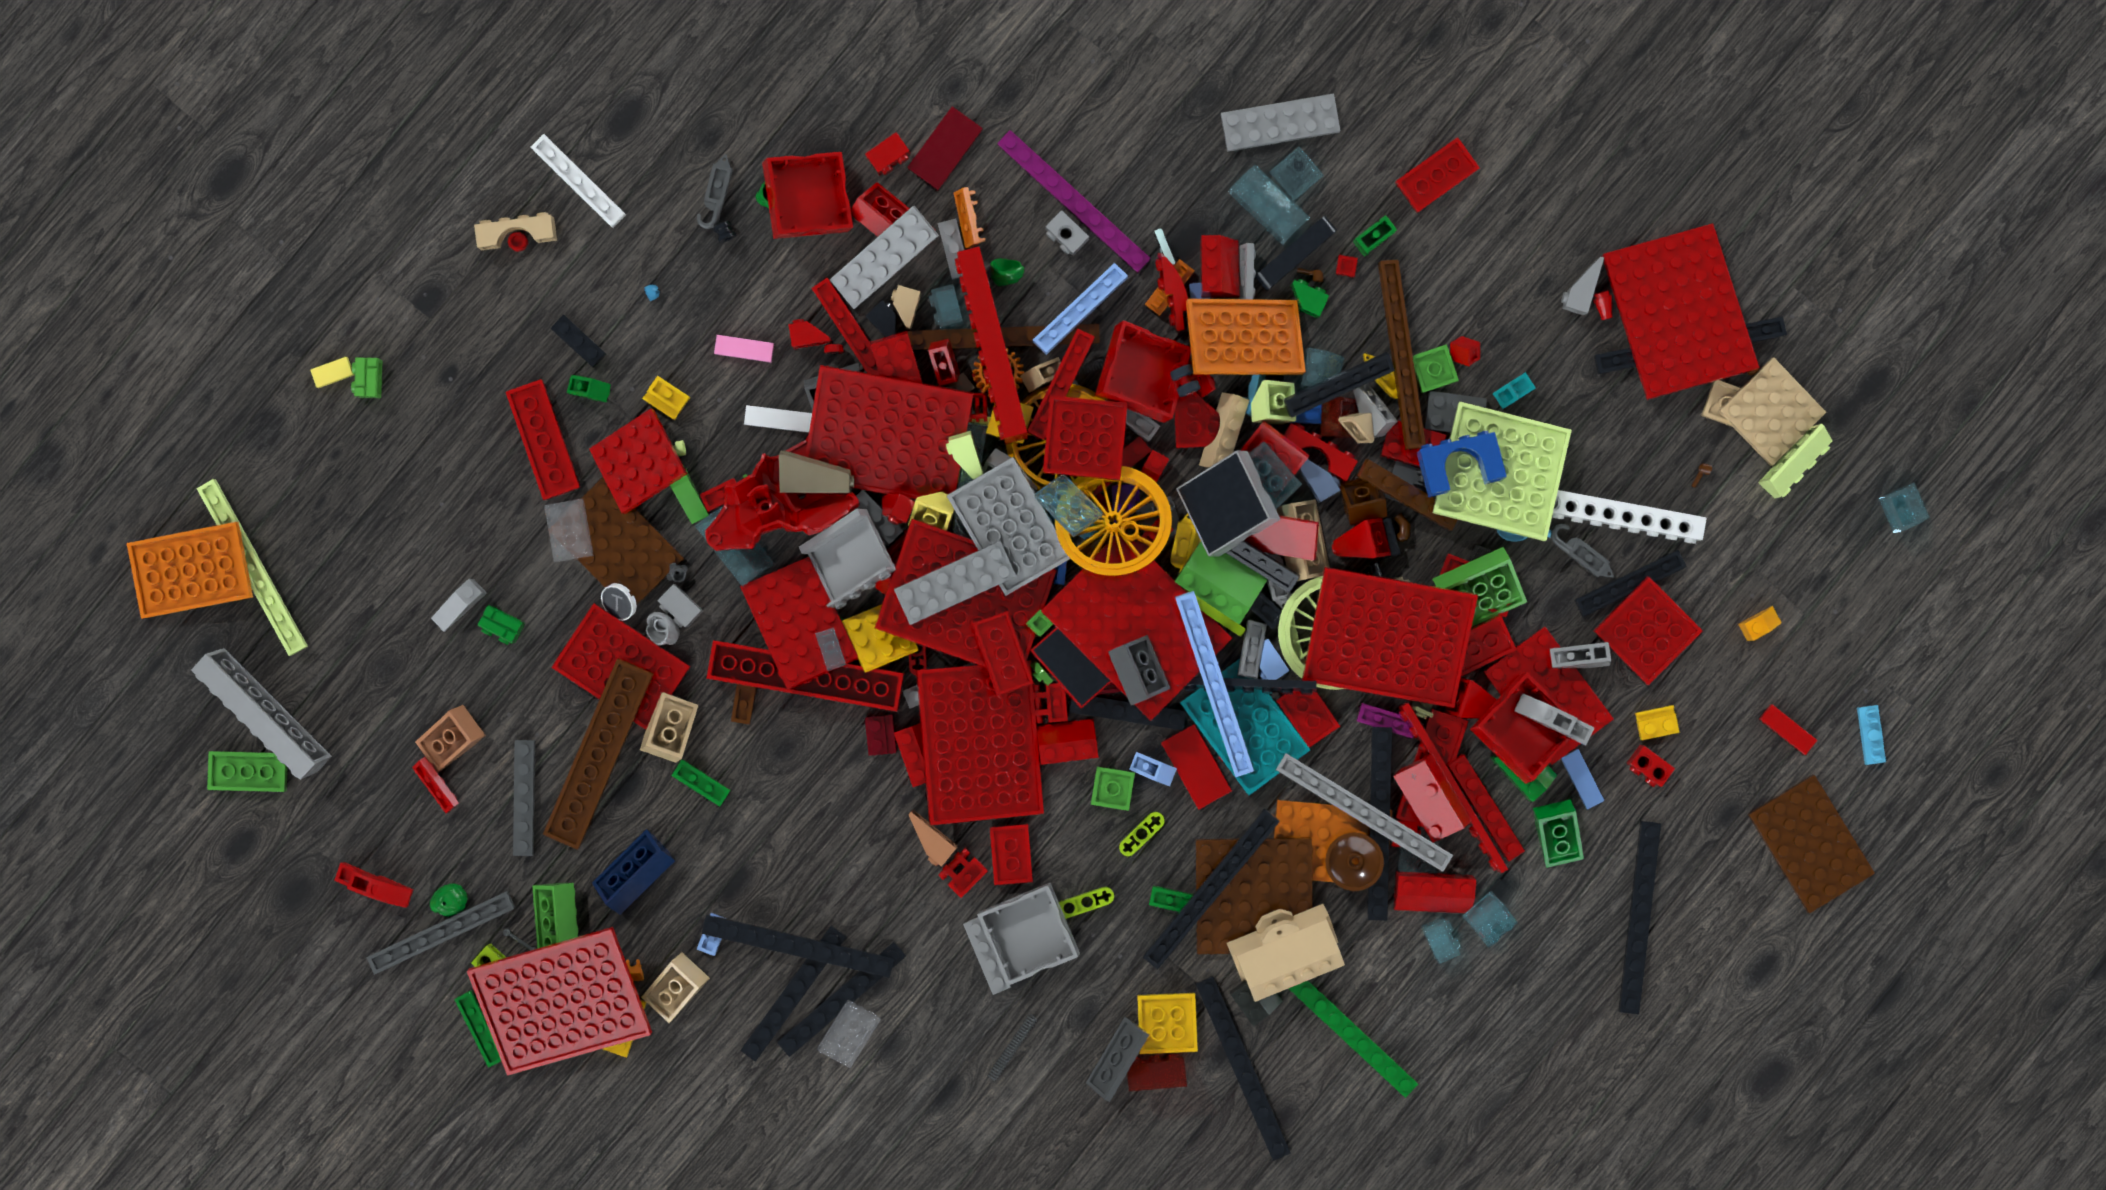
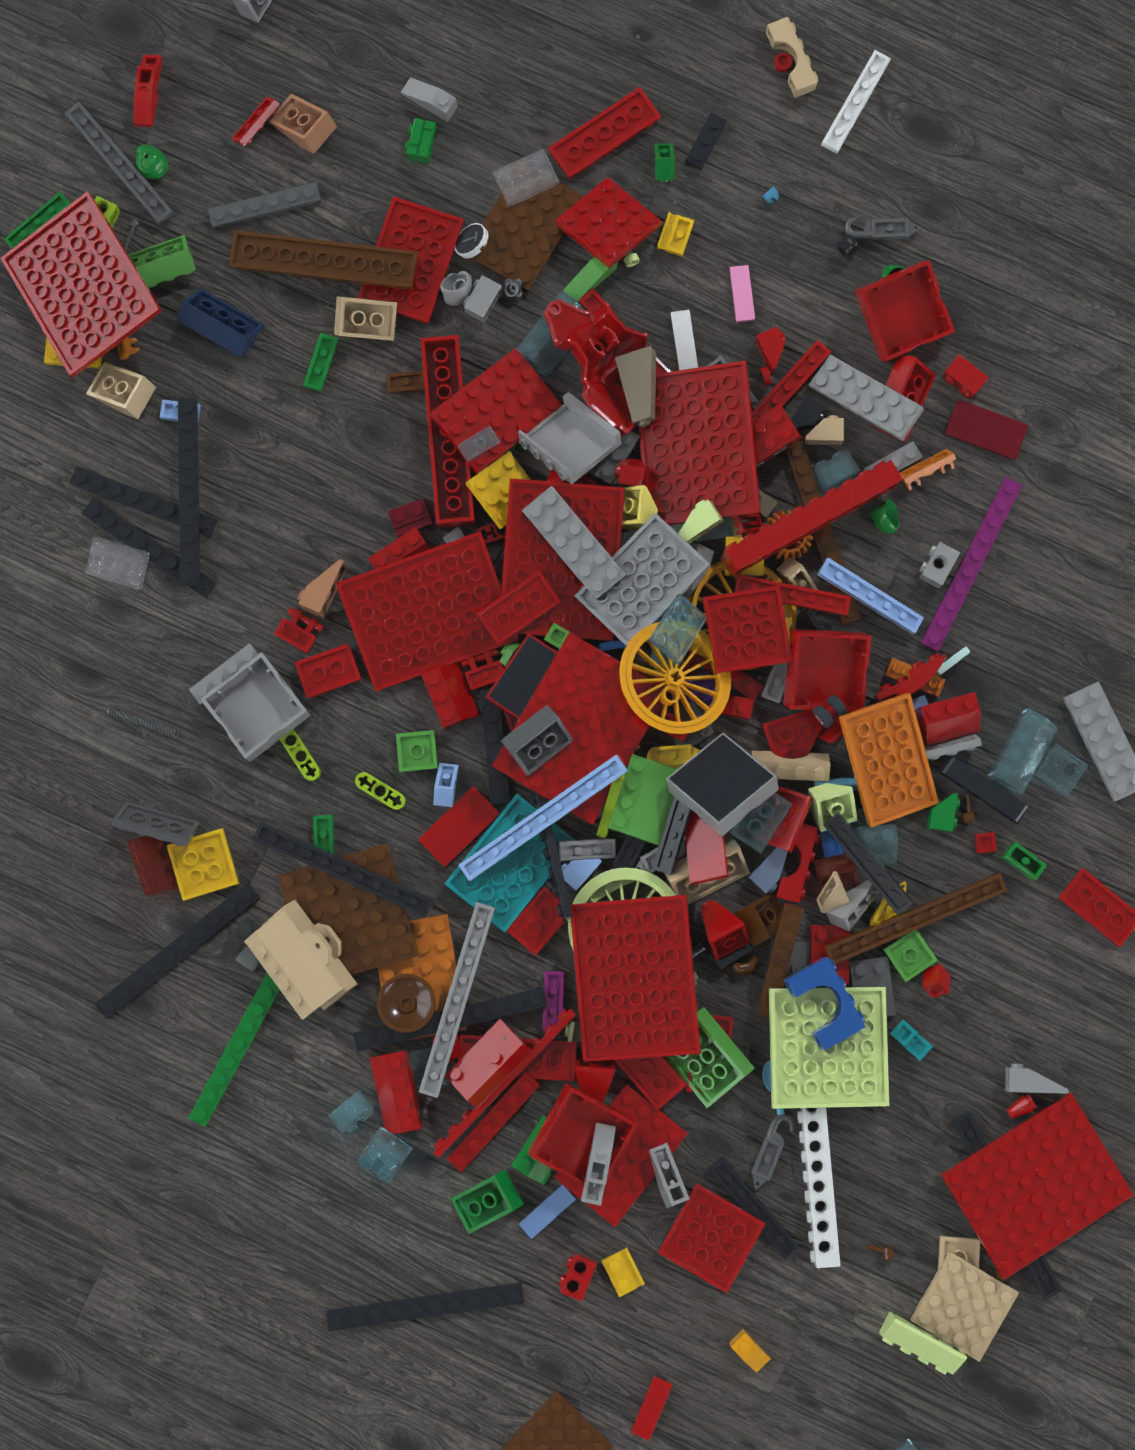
camera: 80 degrees right, 5 degrees down
red brick [928,339,960,386] -> none

